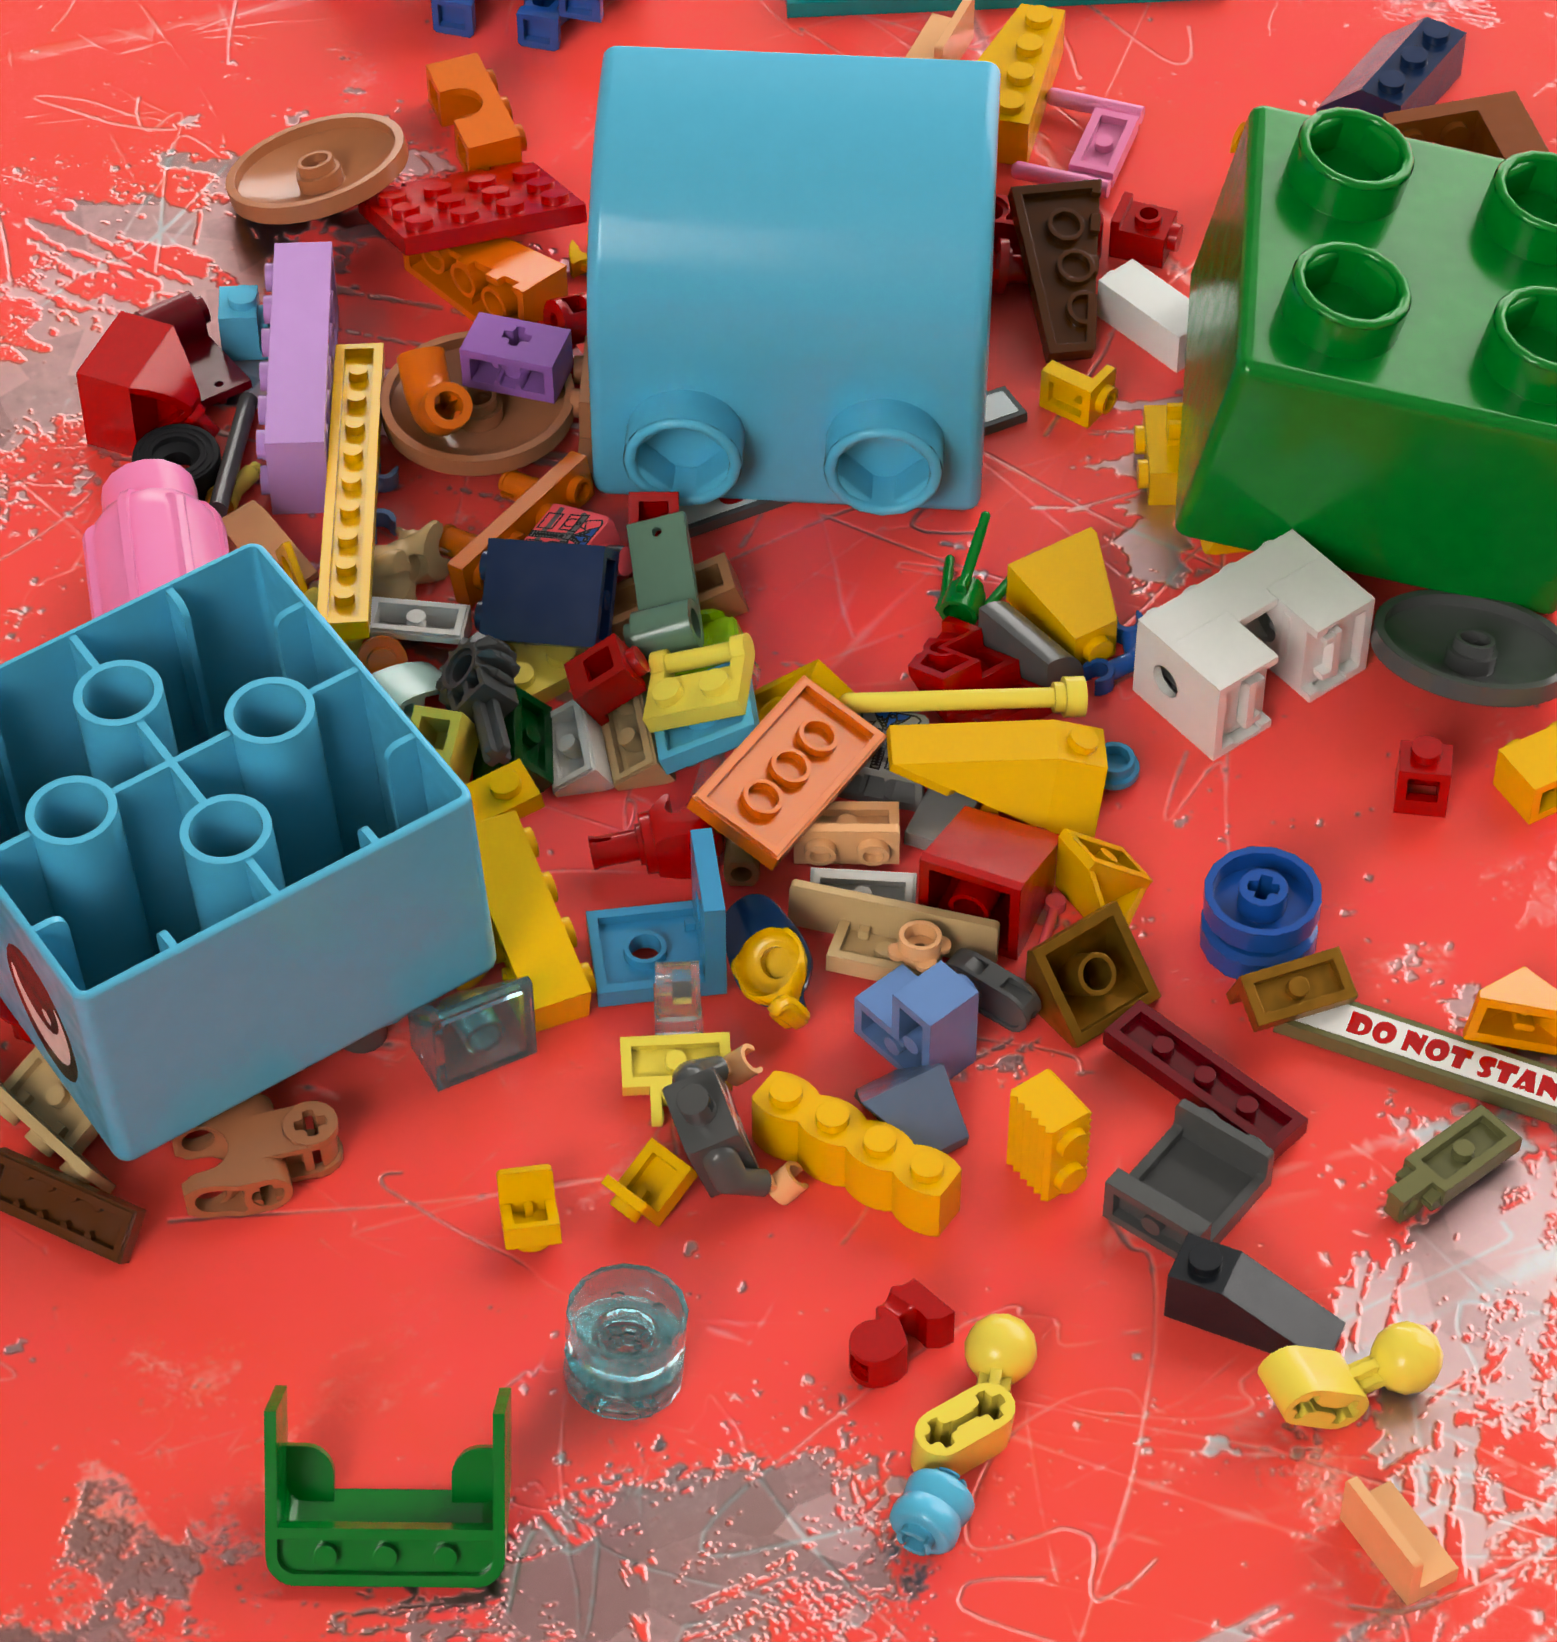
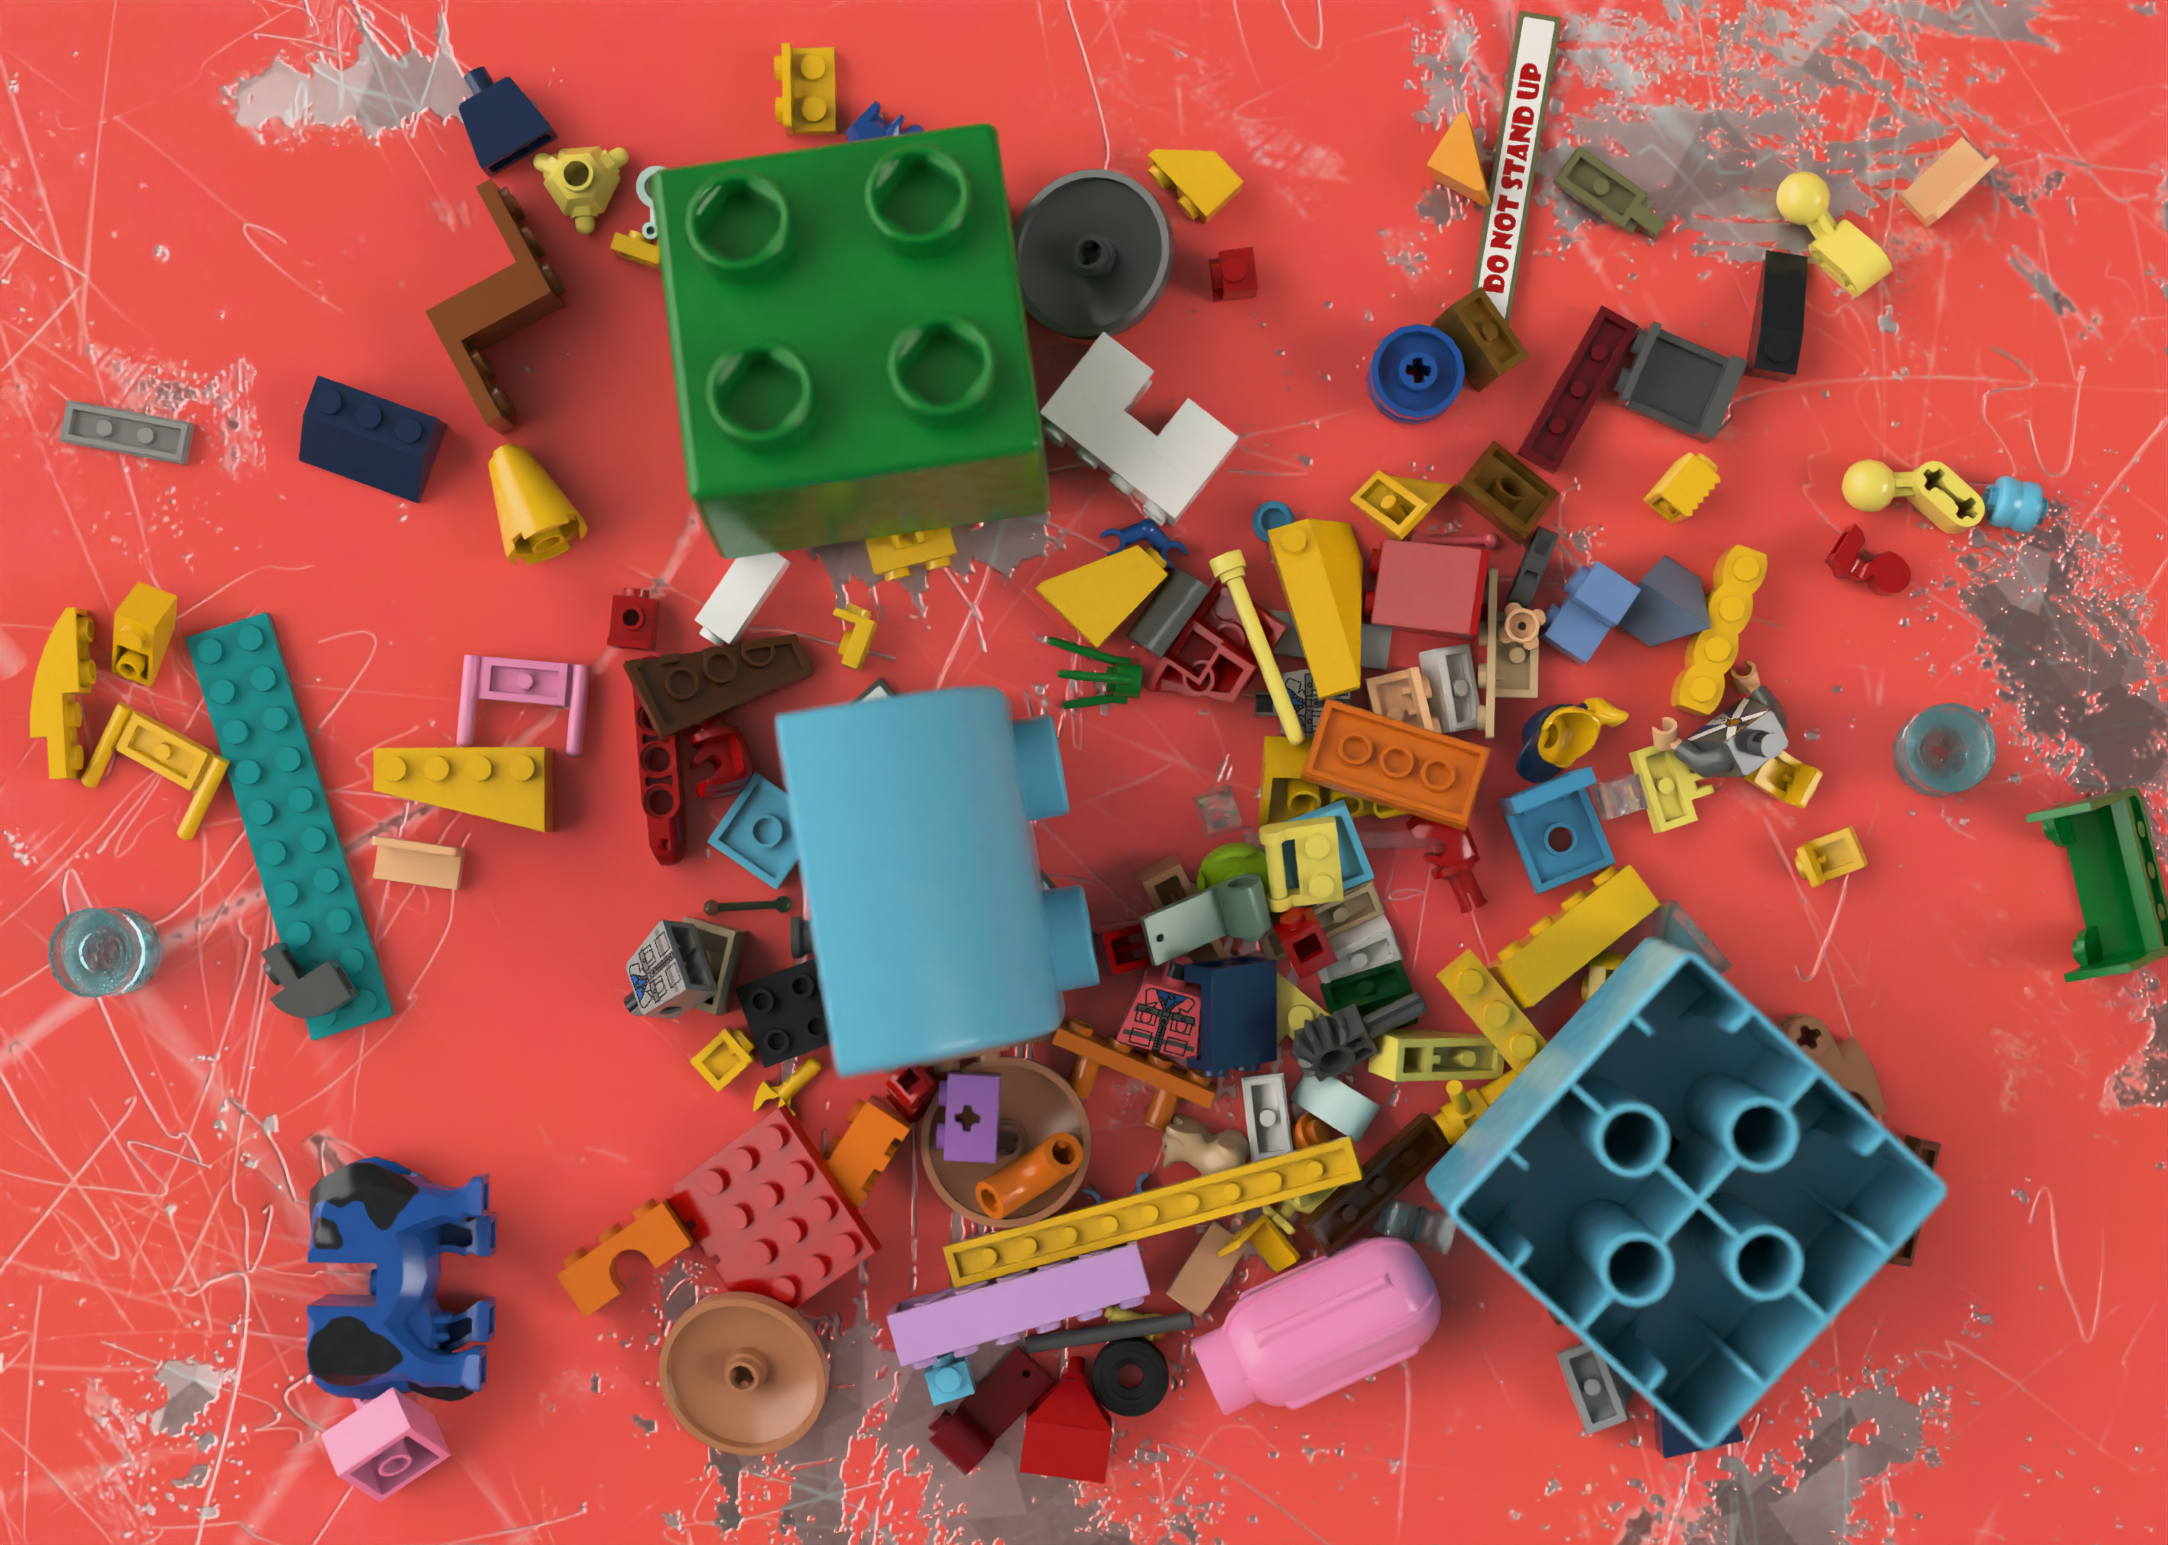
camera: 100 degrees left, 40 degrees up
none -> clear leg [1191,783,1243,840]

